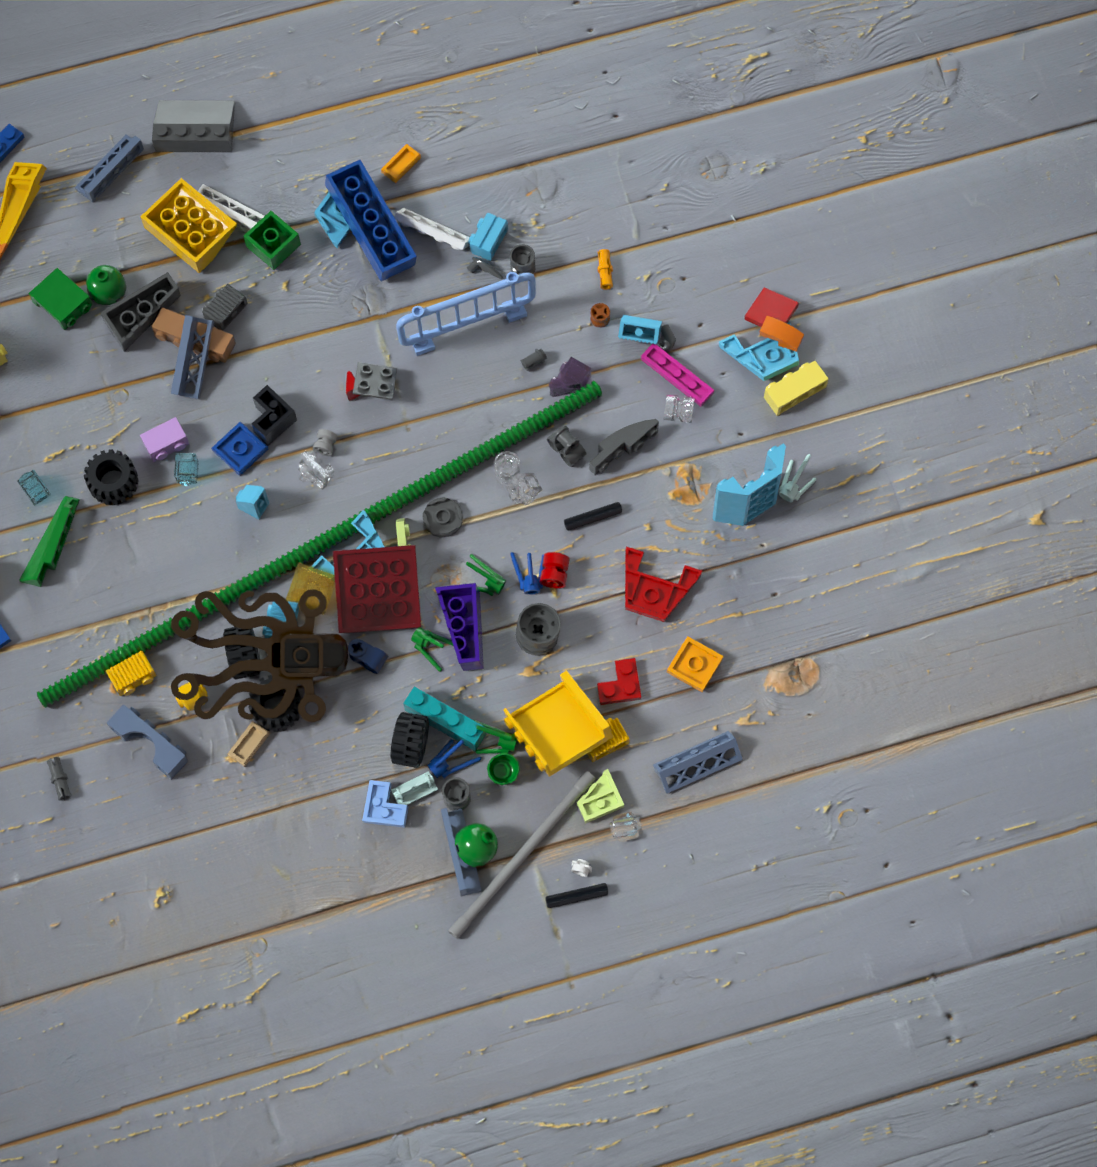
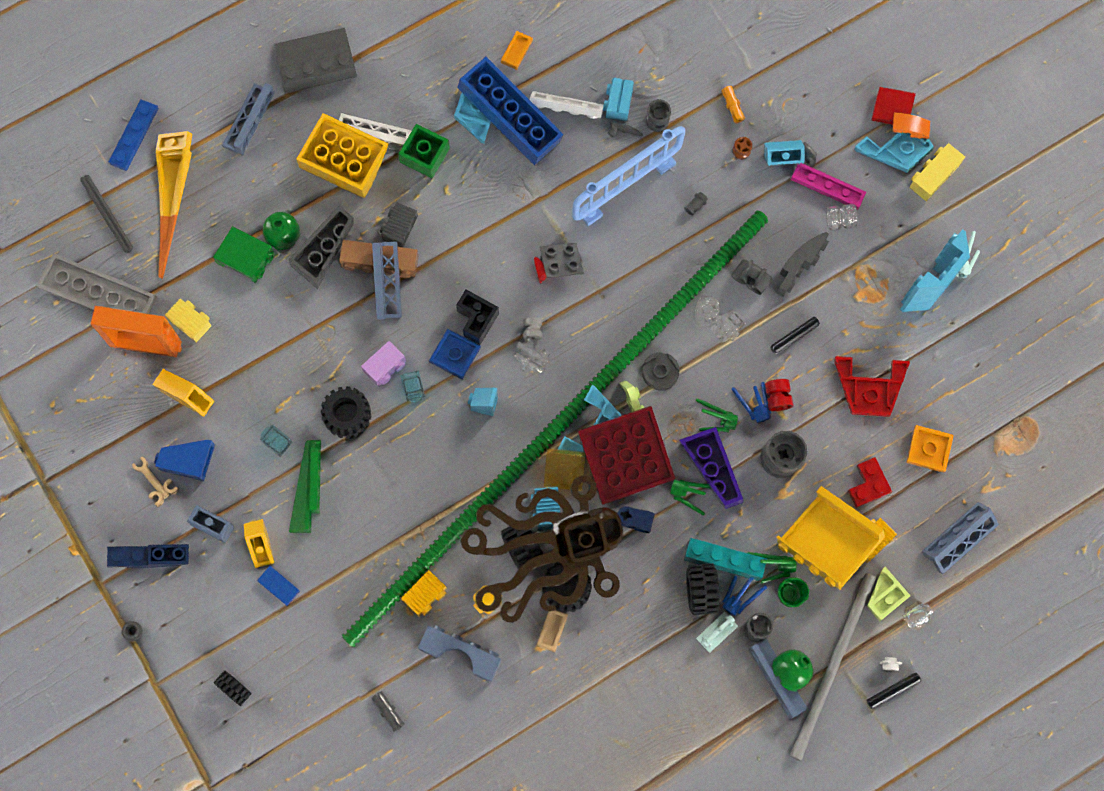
camera: 20 degrees left, 5 degrees up
light blue plate [362,780,409,828] -> none
clear purple slope [549,356,591,397] -> none

